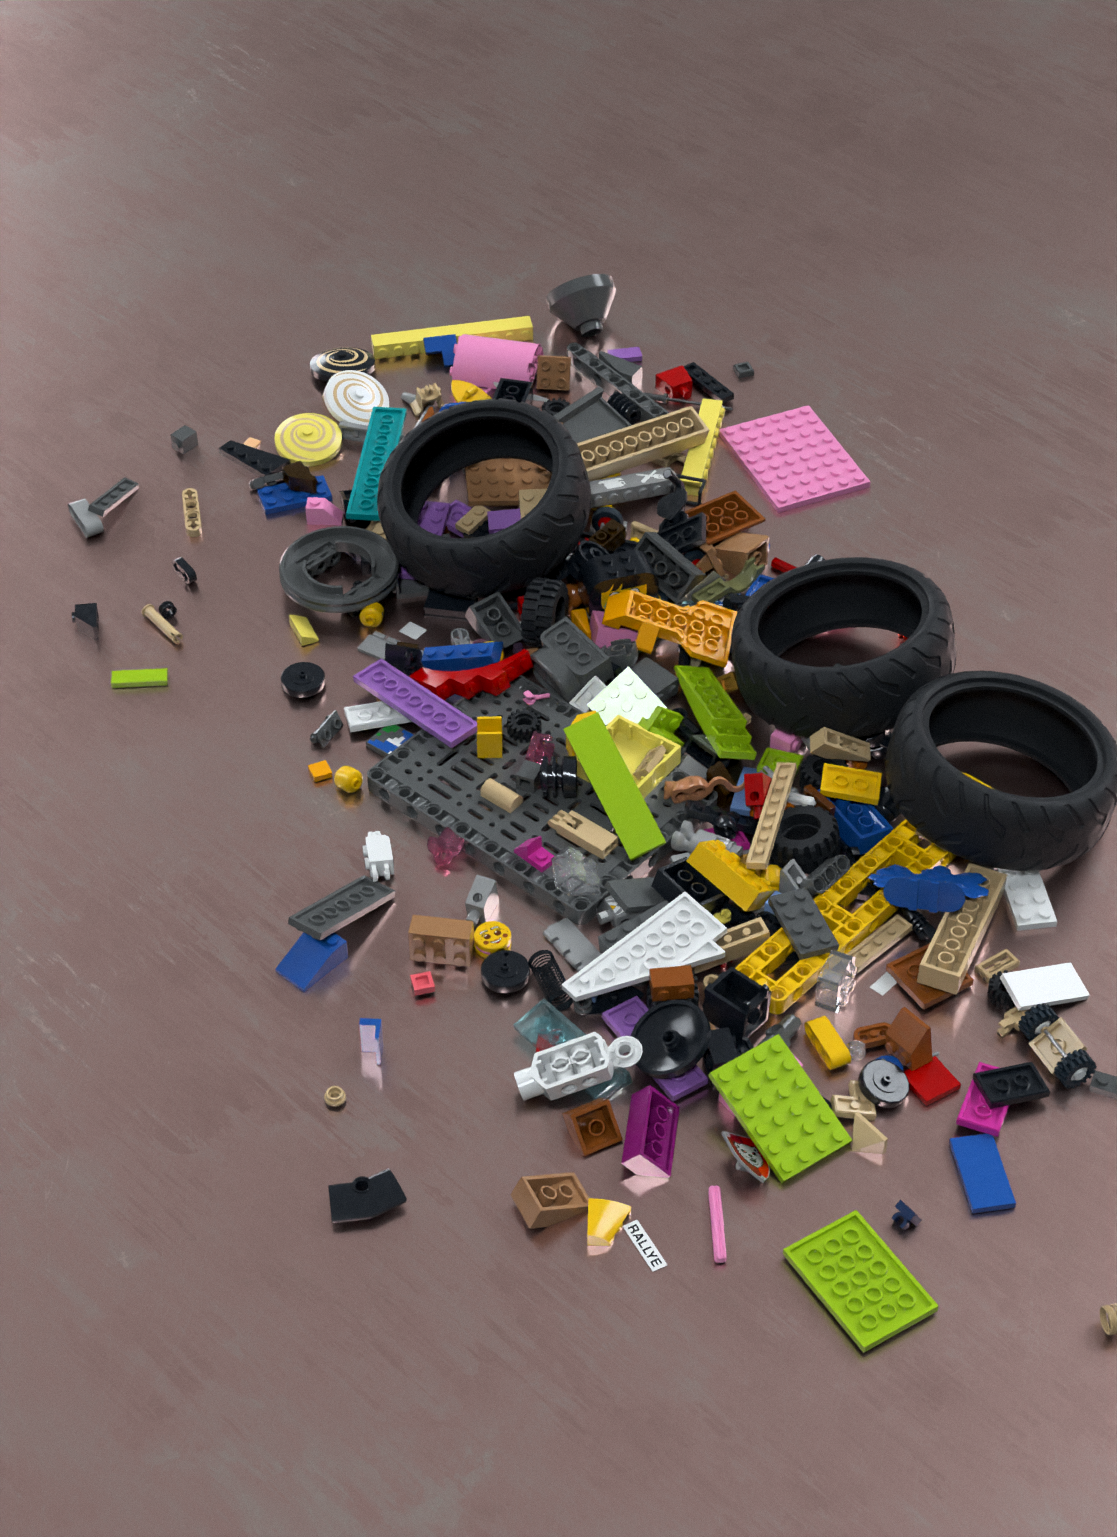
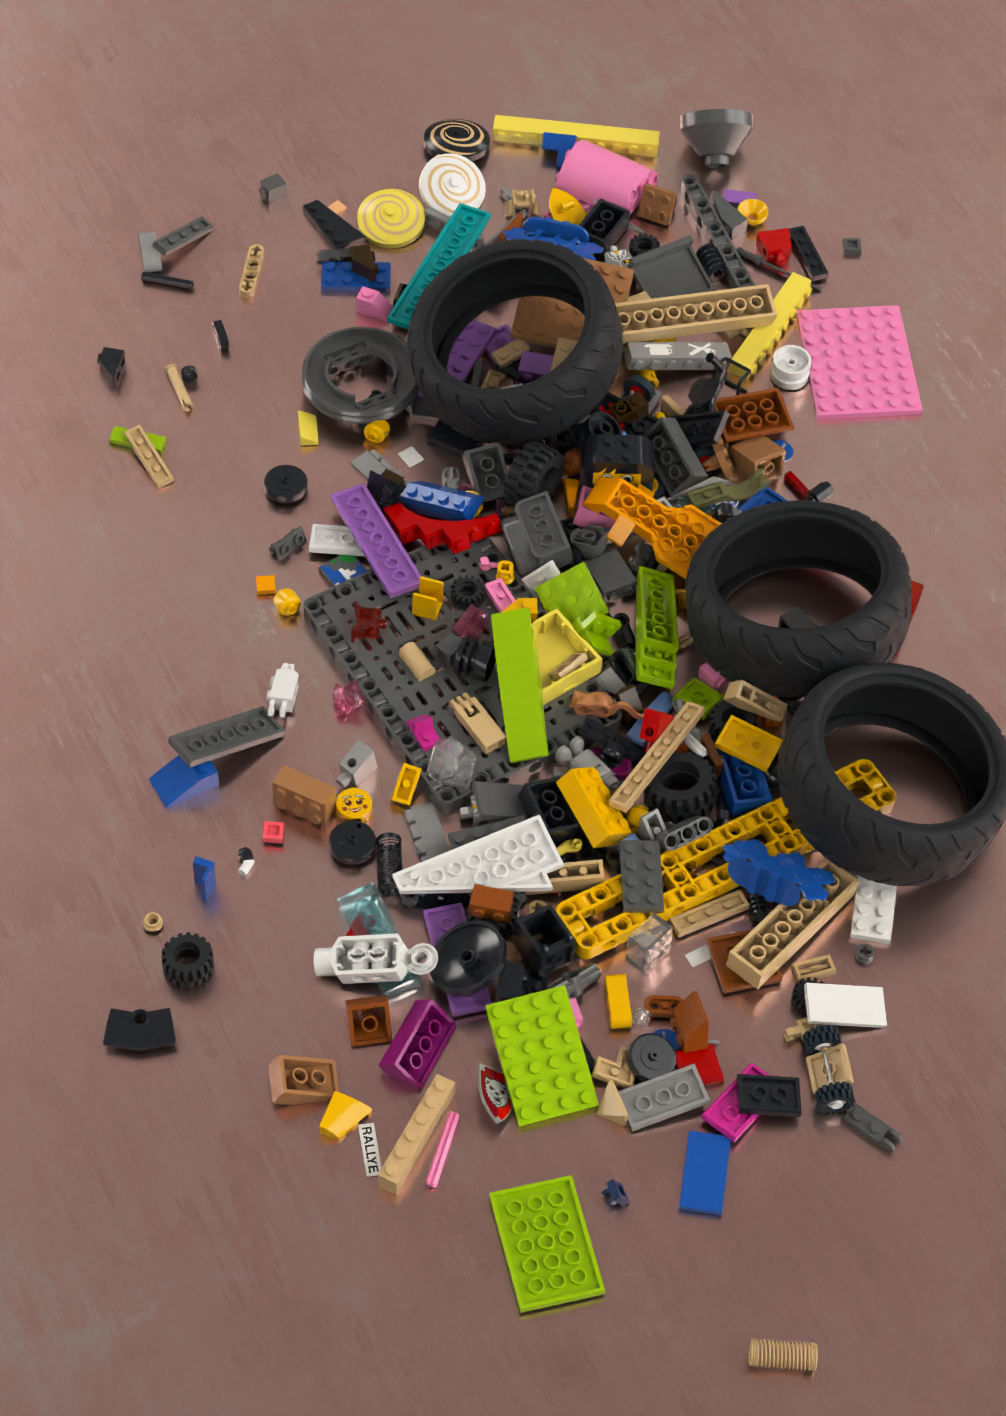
camera: 15 degrees right, 10 degrees up
none -> tan tile [124,424,174,489]
none -> black piece [141,272,194,290]
none -> black tyre [161,932,214,989]
none -> arm [238,847,255,876]
none -> clear red piece [351,601,387,643]
none -> tan brick [378,1074,456,1195]
none -> yellow slope [390,762,422,806]
none -> bright pink plate [484,578,515,613]
none -> yellow bush [496,560,514,585]
none -> light grey plate [618,1064,710,1132]
none -> dark grey hinge [625,539,653,576]
none -> yellow piece [738,199,769,226]
none -> white wheel [770,345,811,390]
none -> dark grey bush [856,944,875,964]

